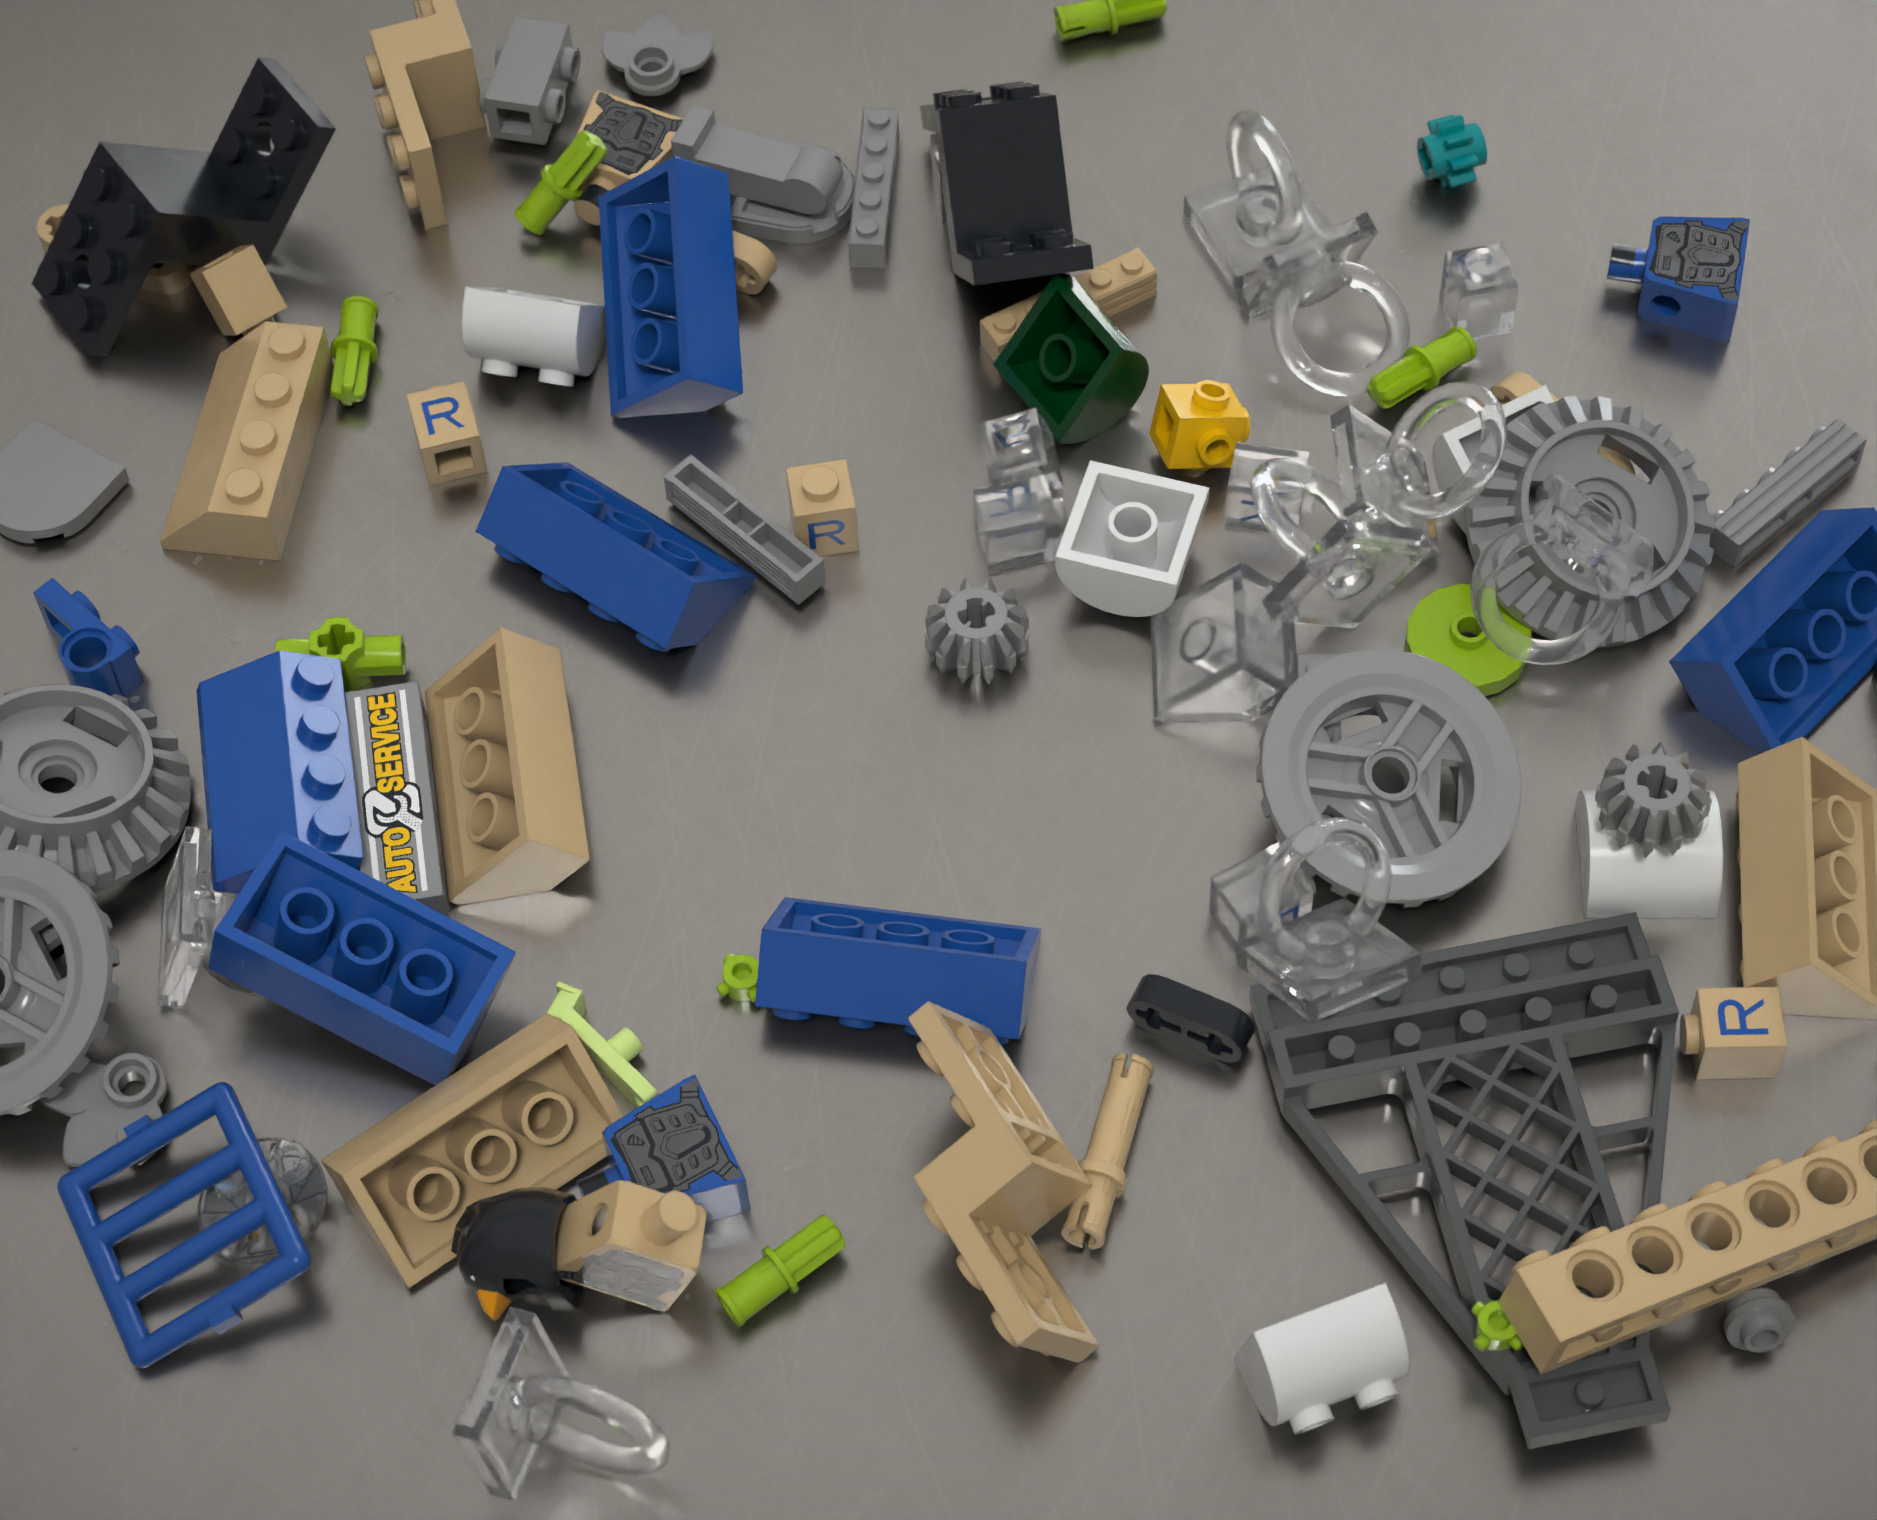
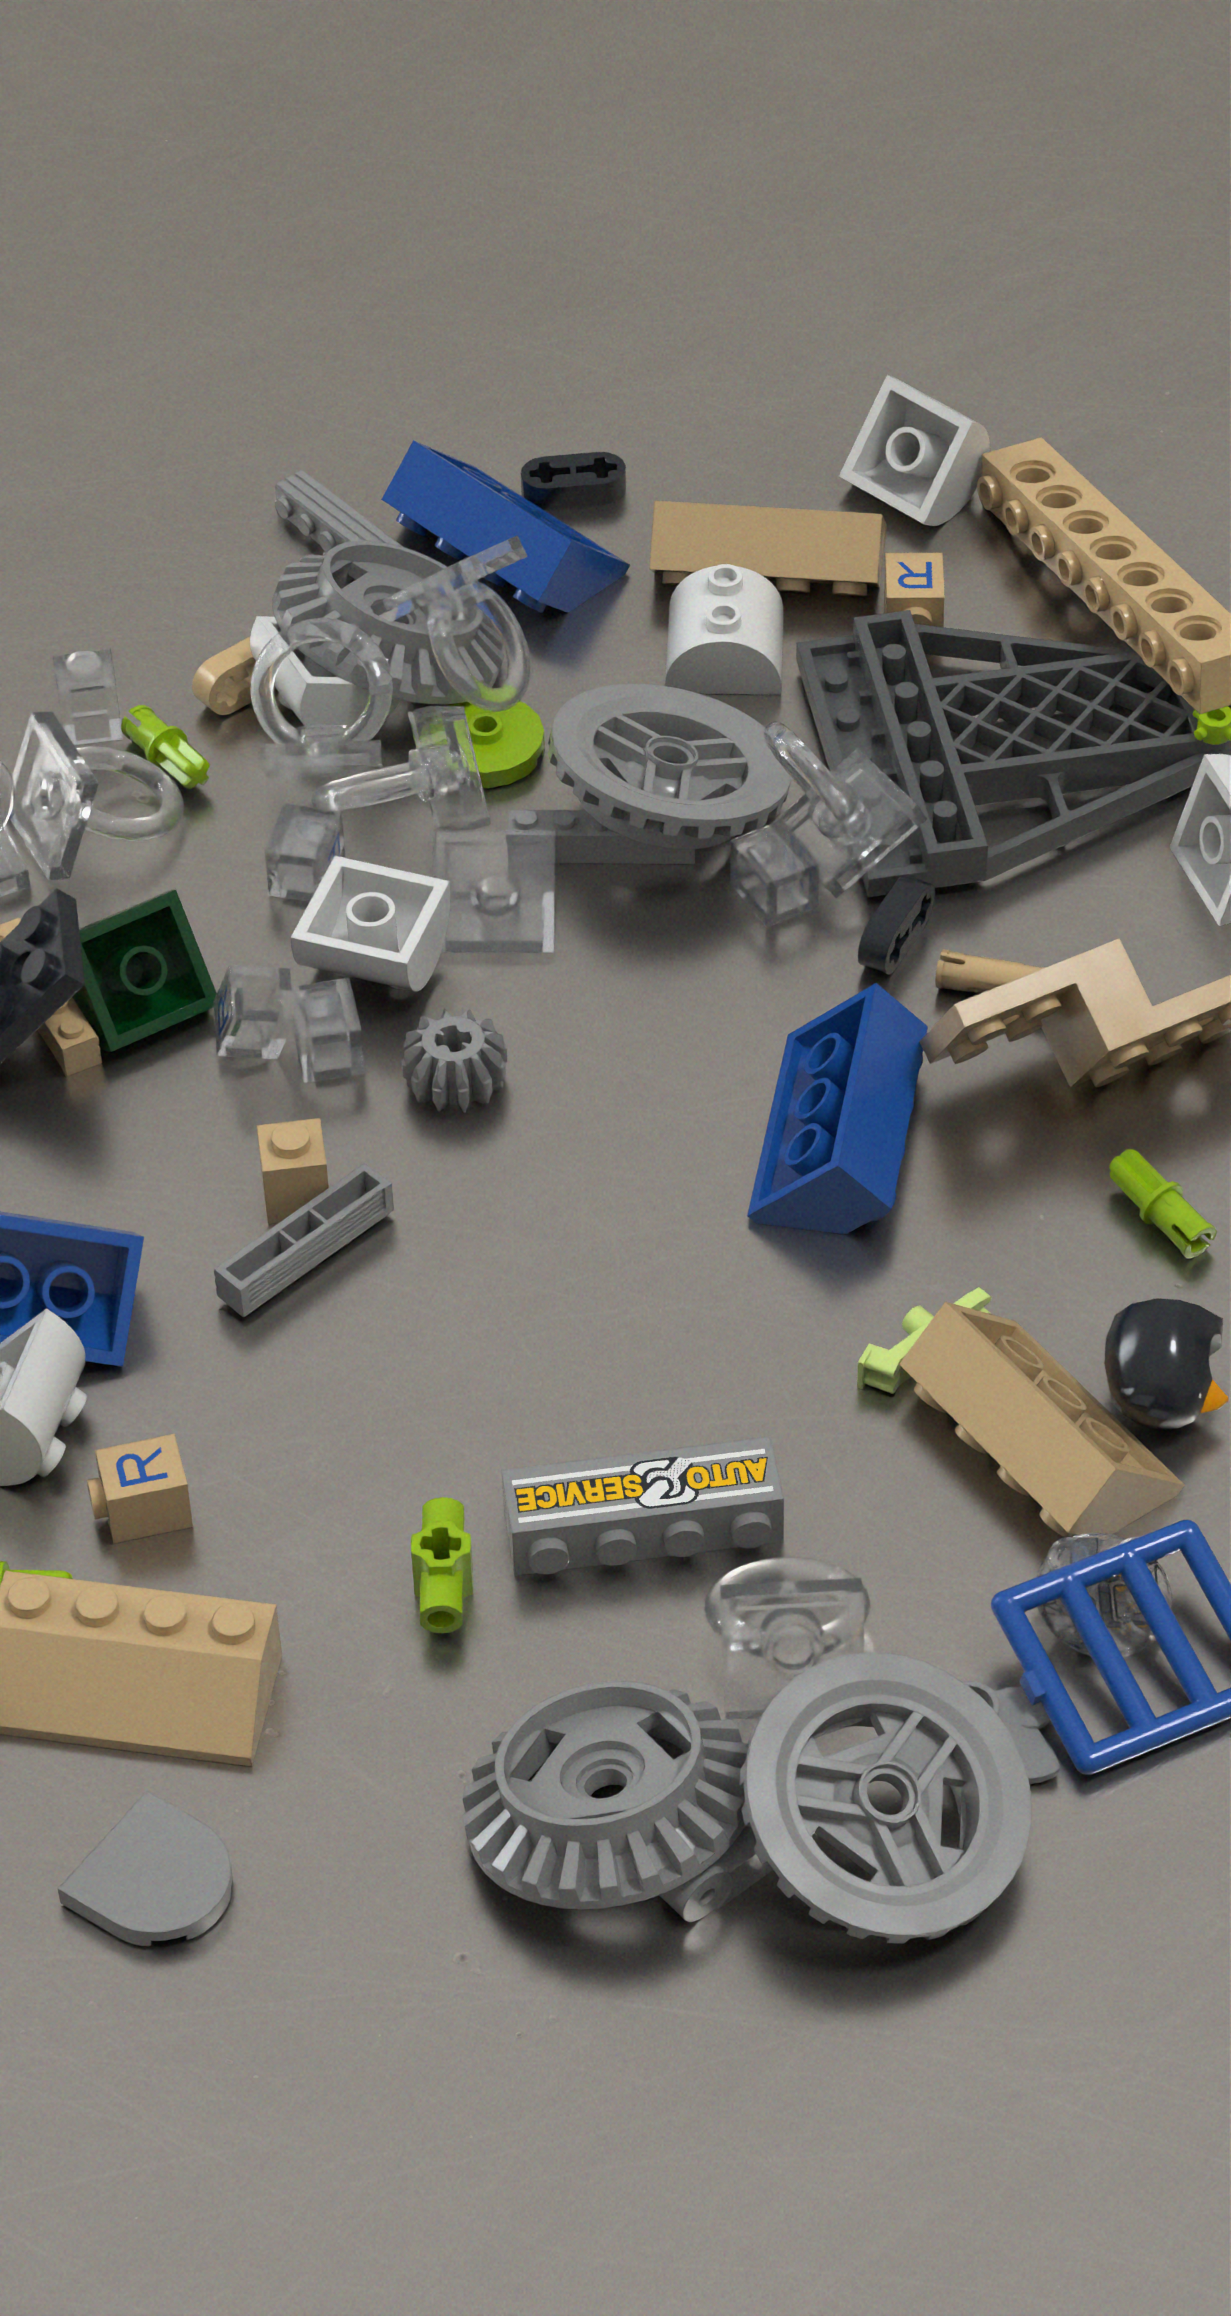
camera: 90 degrees left, 10 degrees down
blue plate [33,578,144,697] -> none
blue slope [196,650,363,894] -> none
blue slope [208,830,516,1085] -> none
tan slope [425,627,590,905] -> none
blue slope [475,462,756,652] -> none
tan torso [555,1181,707,1312] -> none
torso [577,1075,751,1222] -> none
lime piece [716,953,759,1003] -> none
yellow brick [1149,380,1250,471] -> none
light grey gear [1595,742,1712,858] -> none
torso [1607,216,1750,342] -> none

